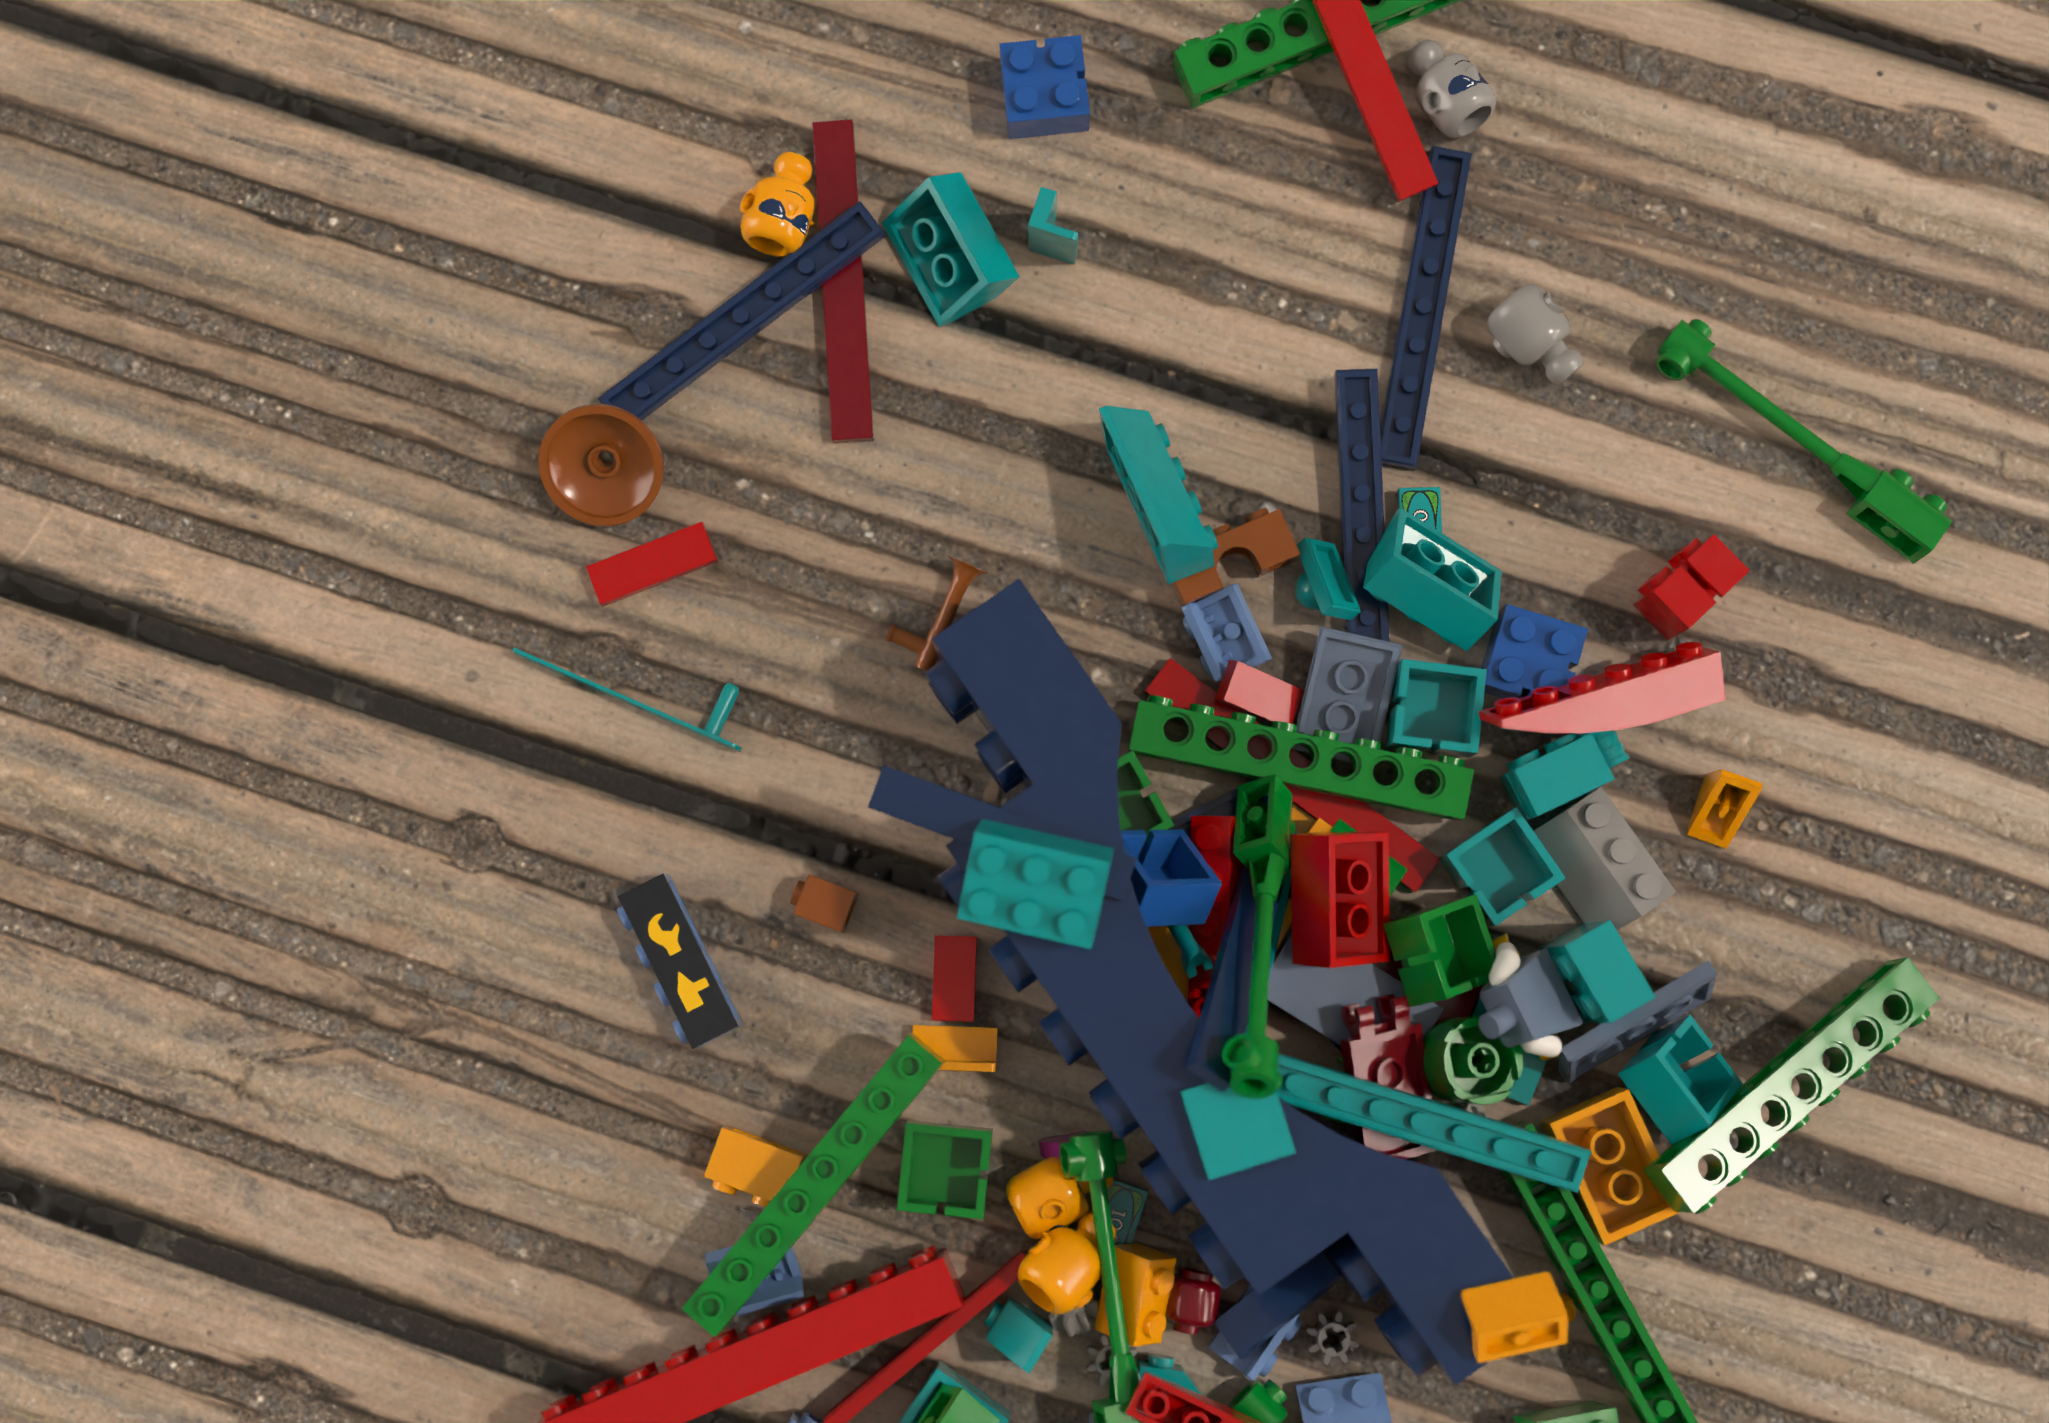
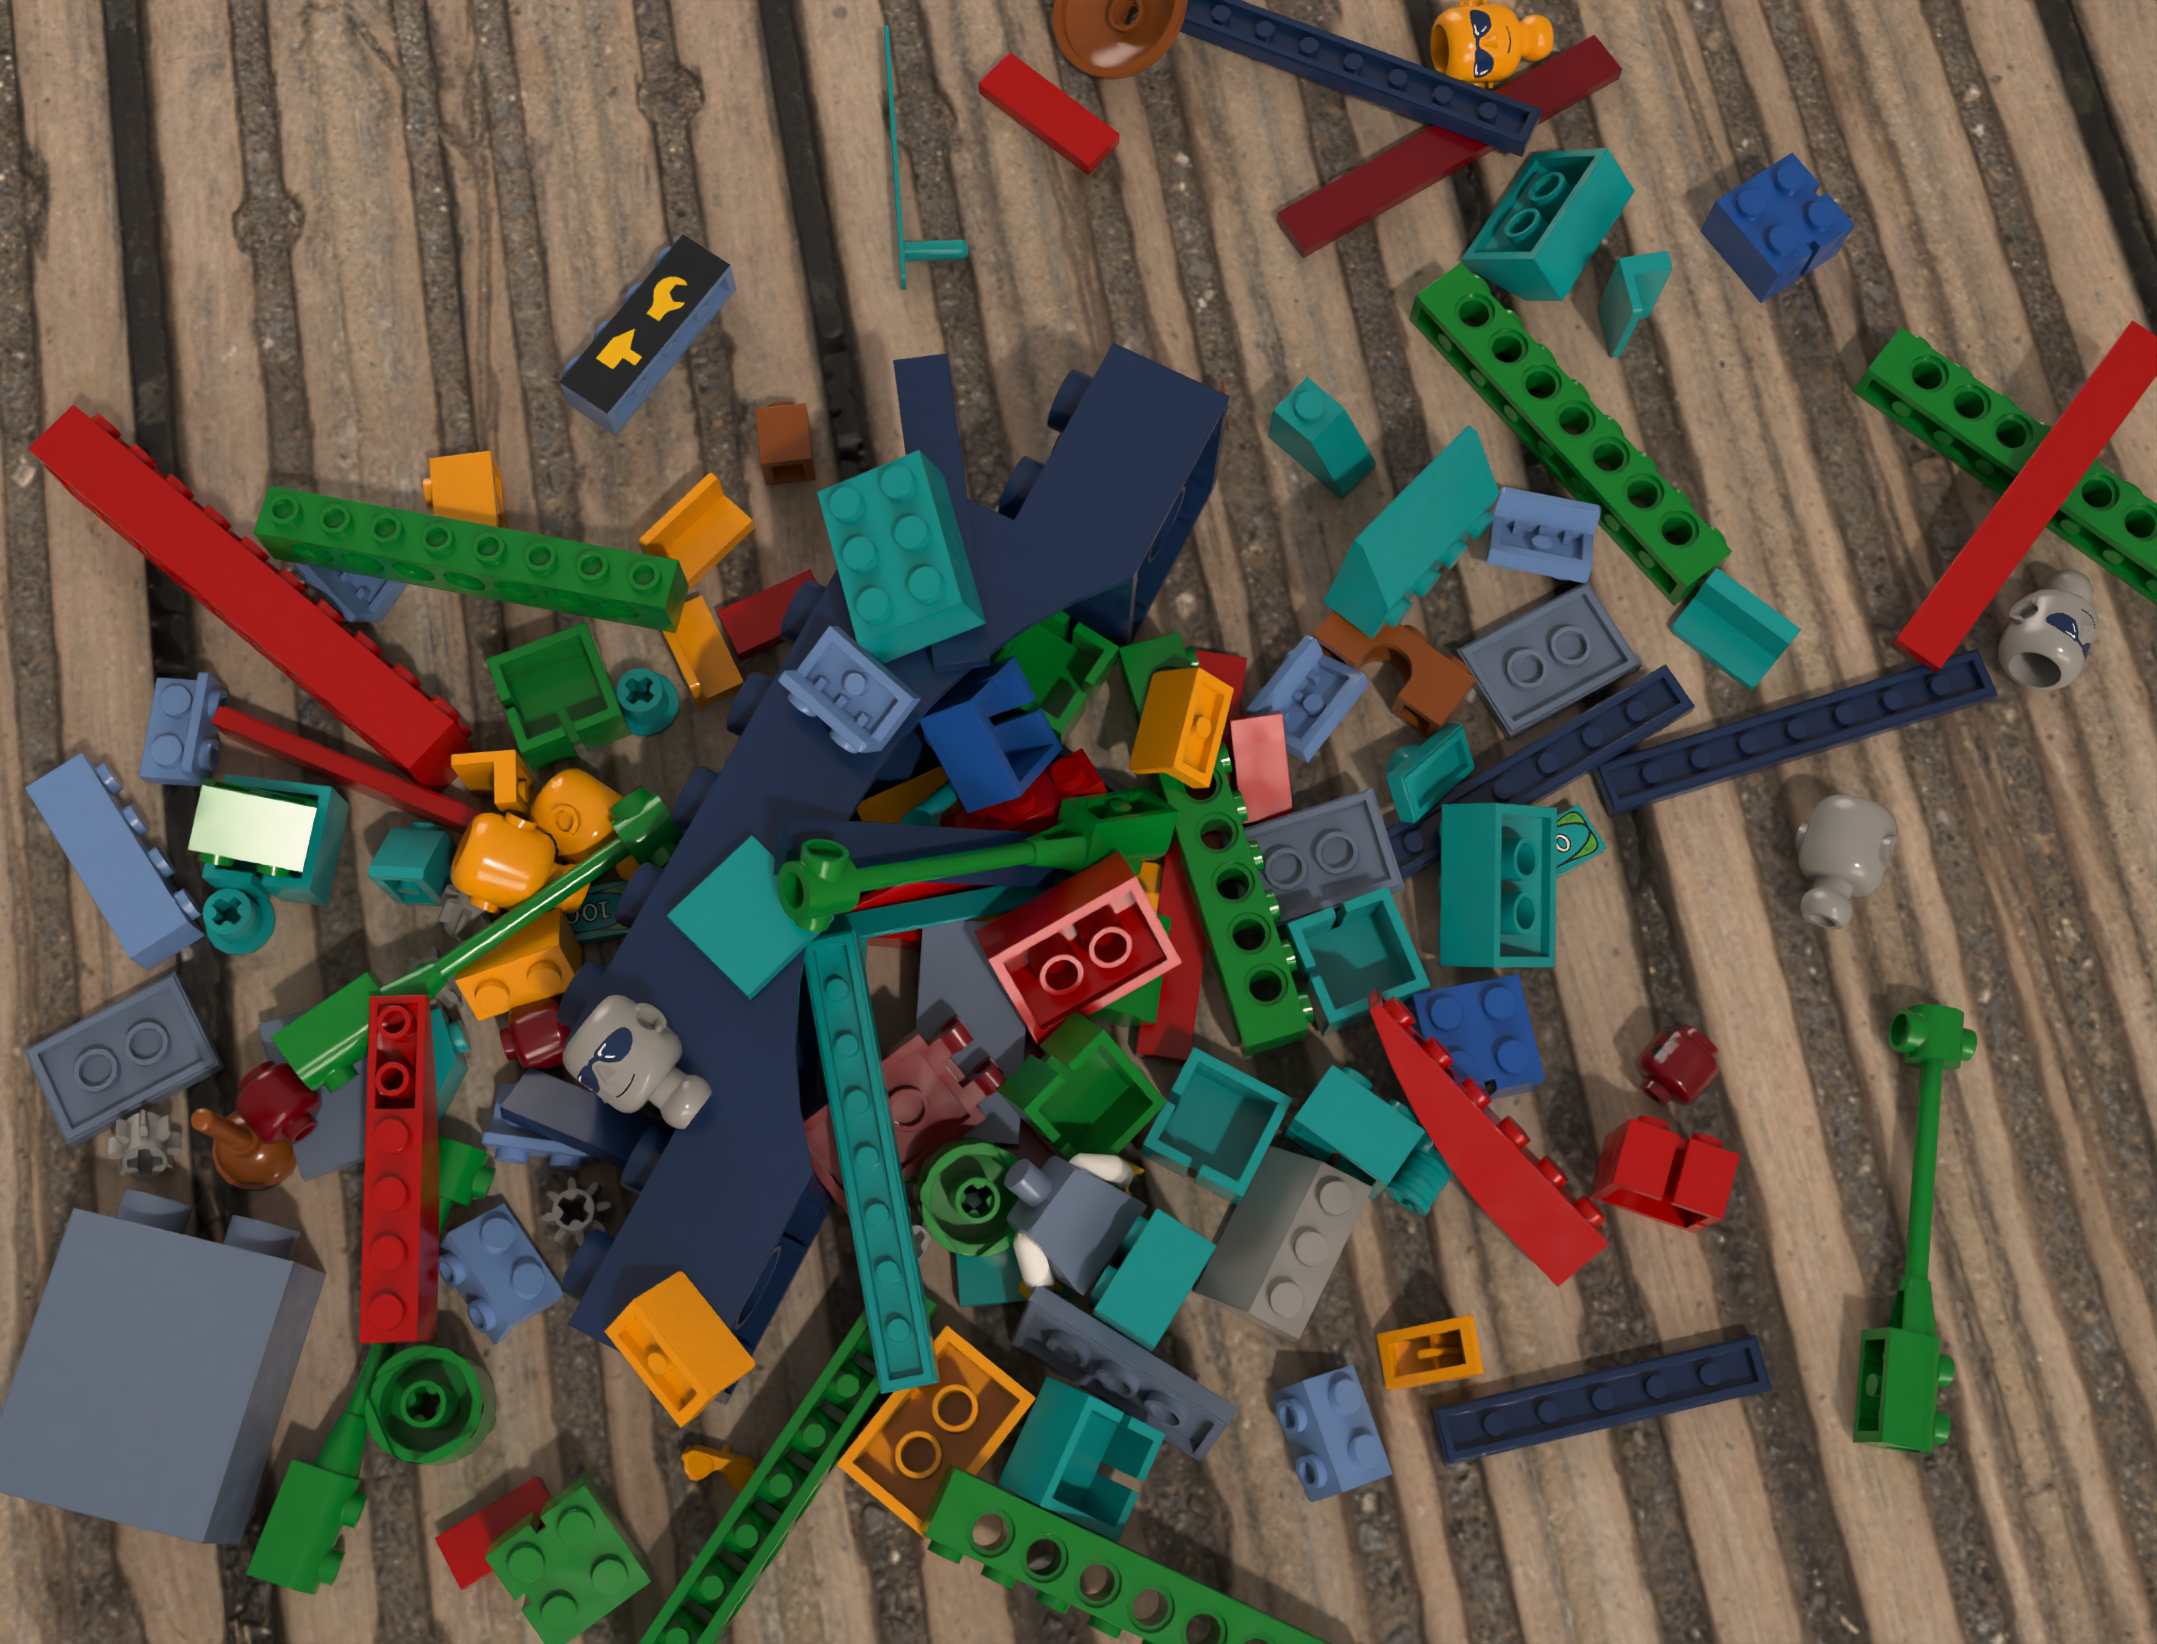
camera: 55 degrees right, 10 degrees down
none -> light orange panel [451,750,537,821]
none -> light grey piece [563,995,712,1129]
none -> teal piece [616,668,680,737]
none -> light orange panel [638,472,755,592]
none -> medium blue bracket [778,626,921,754]
none -> light orange panel [1129,667,1234,789]
none -> teal slope [1268,377,1376,500]
none -> medium blue bracket [1272,1364,1393,1502]
none -> green brick [1409,262,1732,606]
none -> dark blue tile [1430,1334,1772,1466]
none -> sand blue tile [1454,582,1642,741]
none -> medium blue bracket [1486,487,1601,584]
none -> dark red head [1636,1024,1719,1107]
none -> teal panel [1670,568,1801,690]

